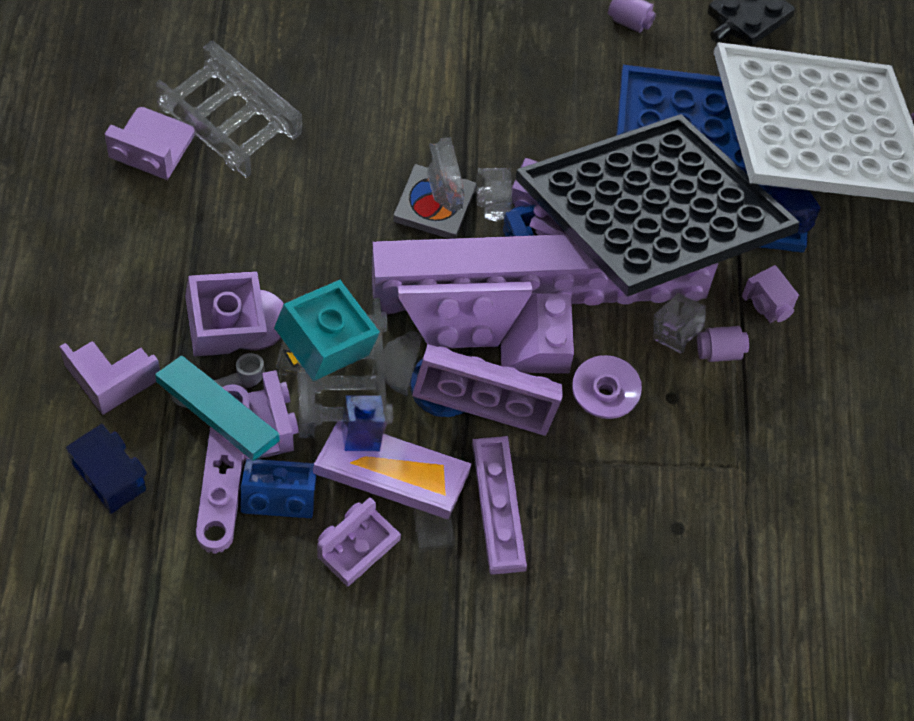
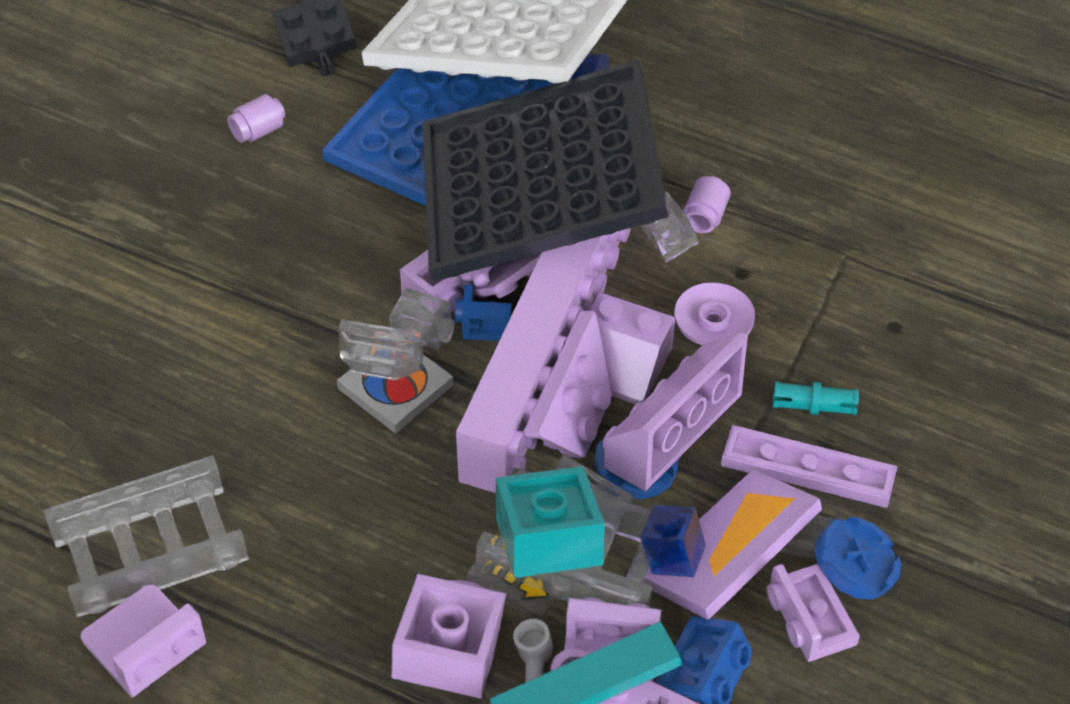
camera: 60 degrees left, 10 degrees down
lavender brick [742,265,799,323] -> none
none -> teal pin [773,381,859,416]
none -> blue tile [815,517,901,600]

